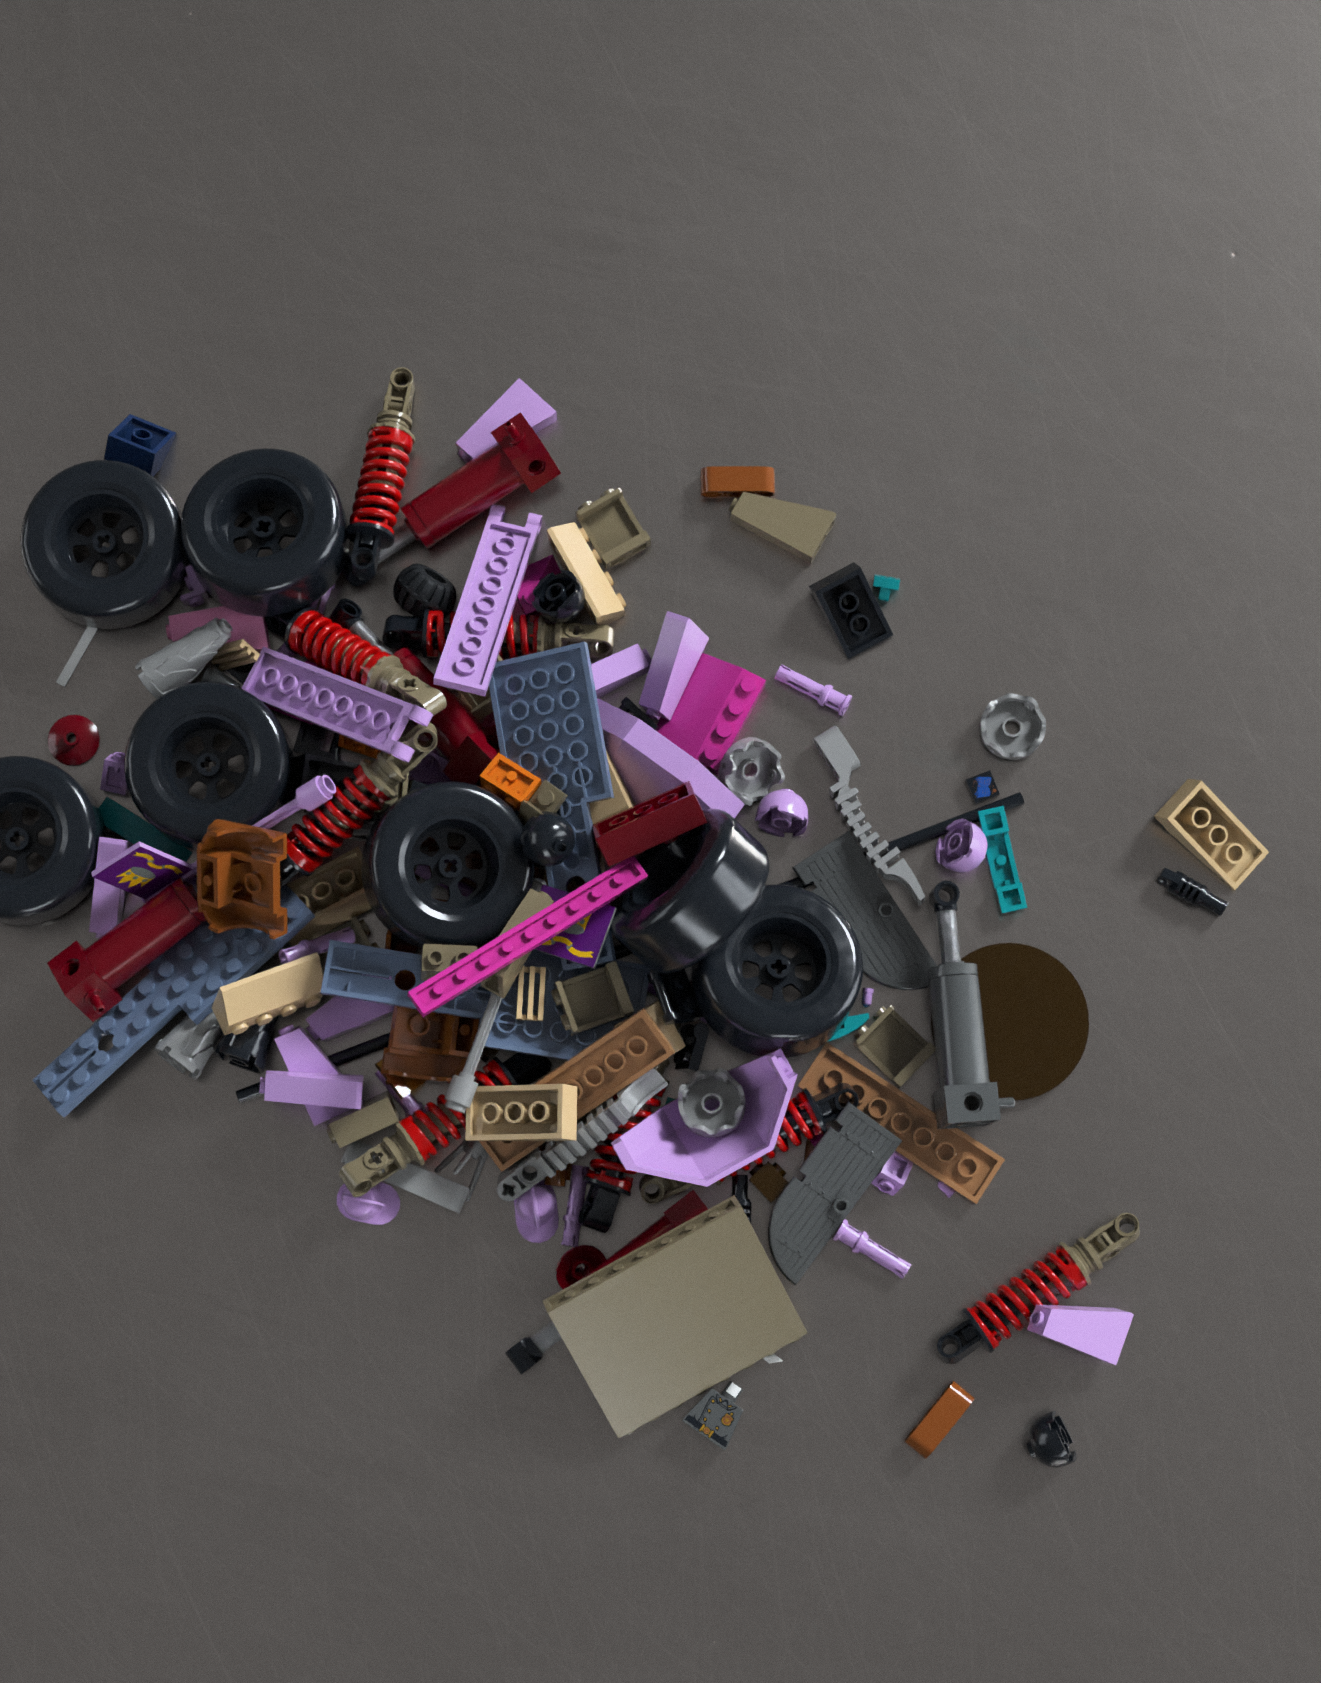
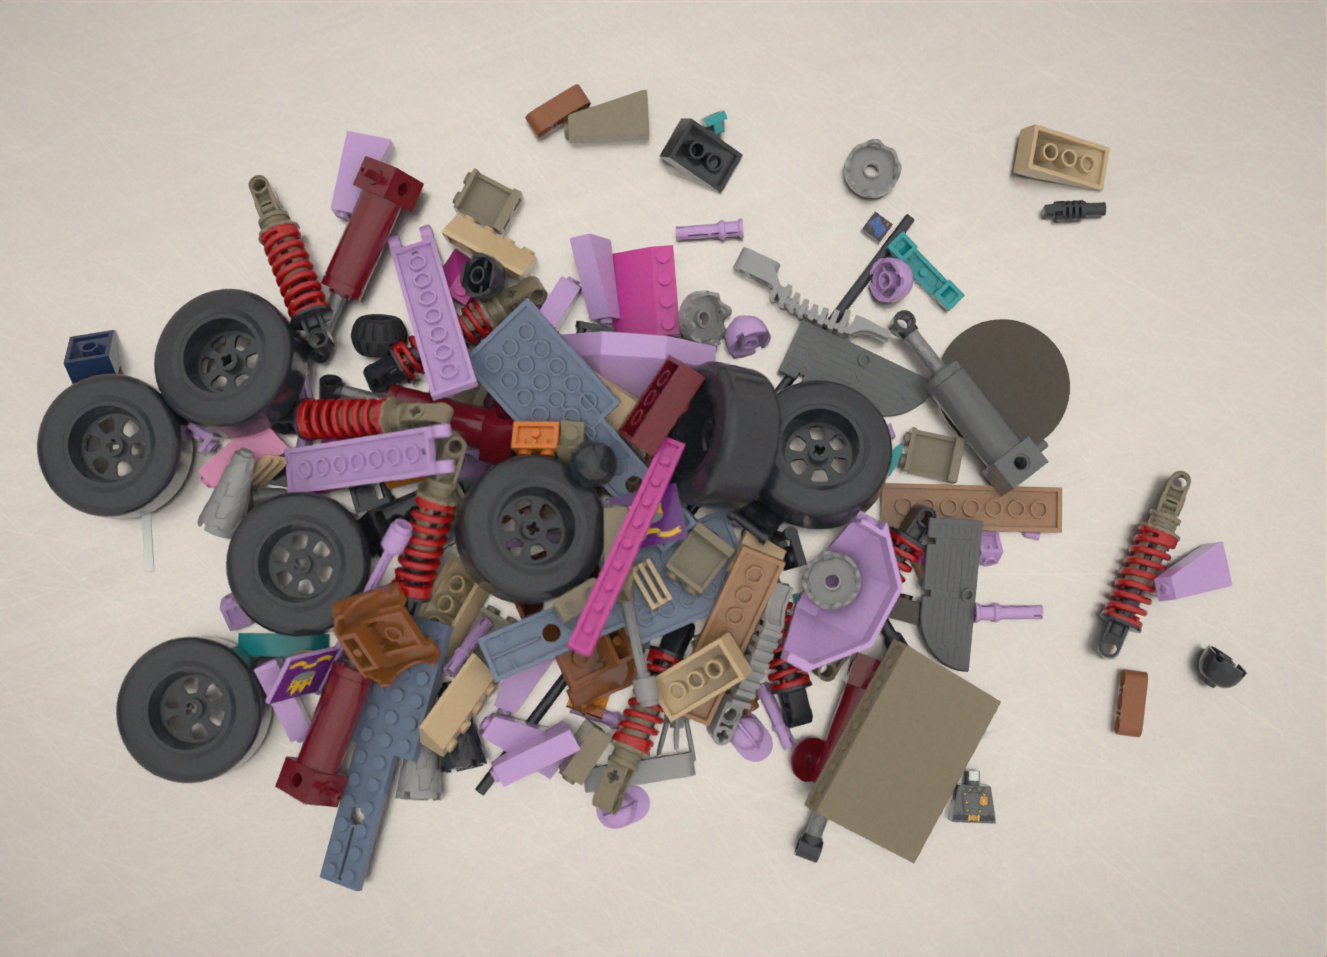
camera: 40 degrees left, 5 degrees up
dark red dish [48,715,100,766] -> none

